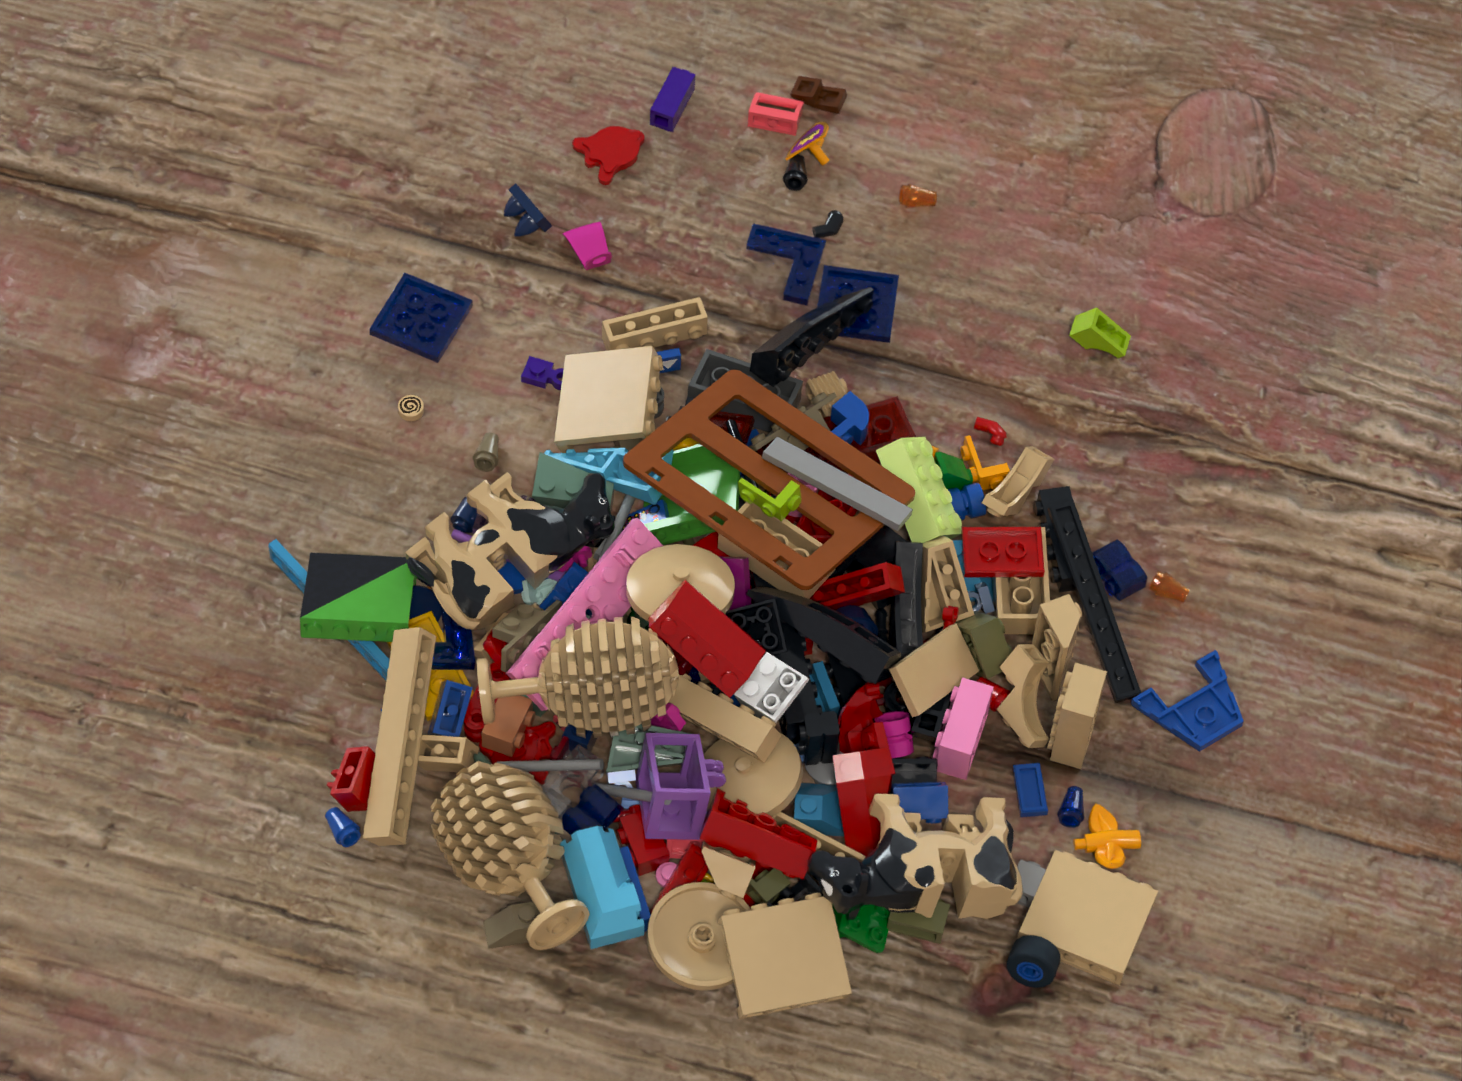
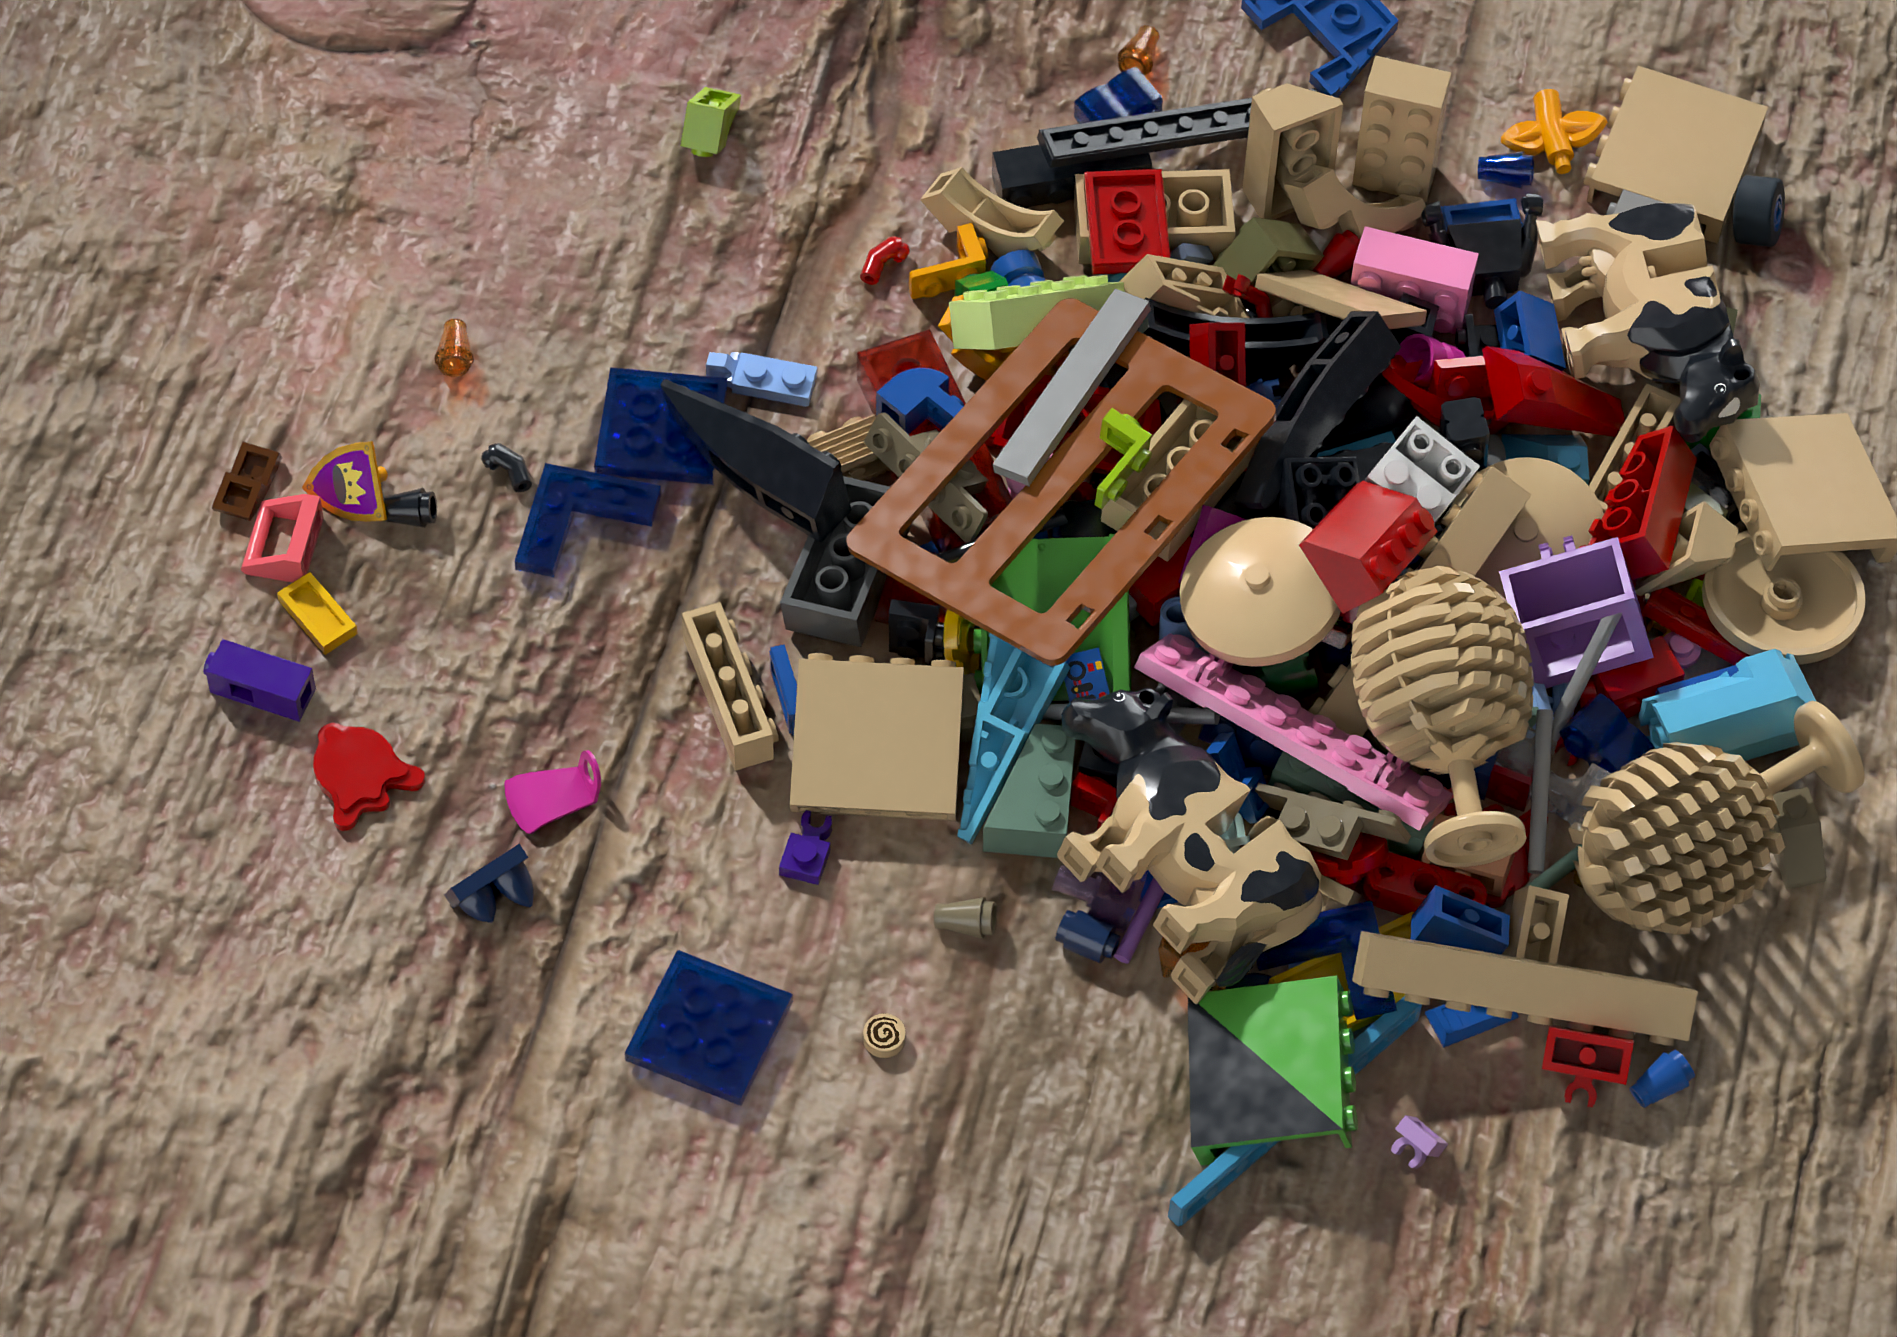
camera: 90 degrees left, 0 degrees up
none -> yellow tile [277,572,358,655]
none -> light blue hinge [706,352,817,407]
none -> lavender tile [1391,1115,1448,1169]
none -> black torso [1421,194,1543,309]

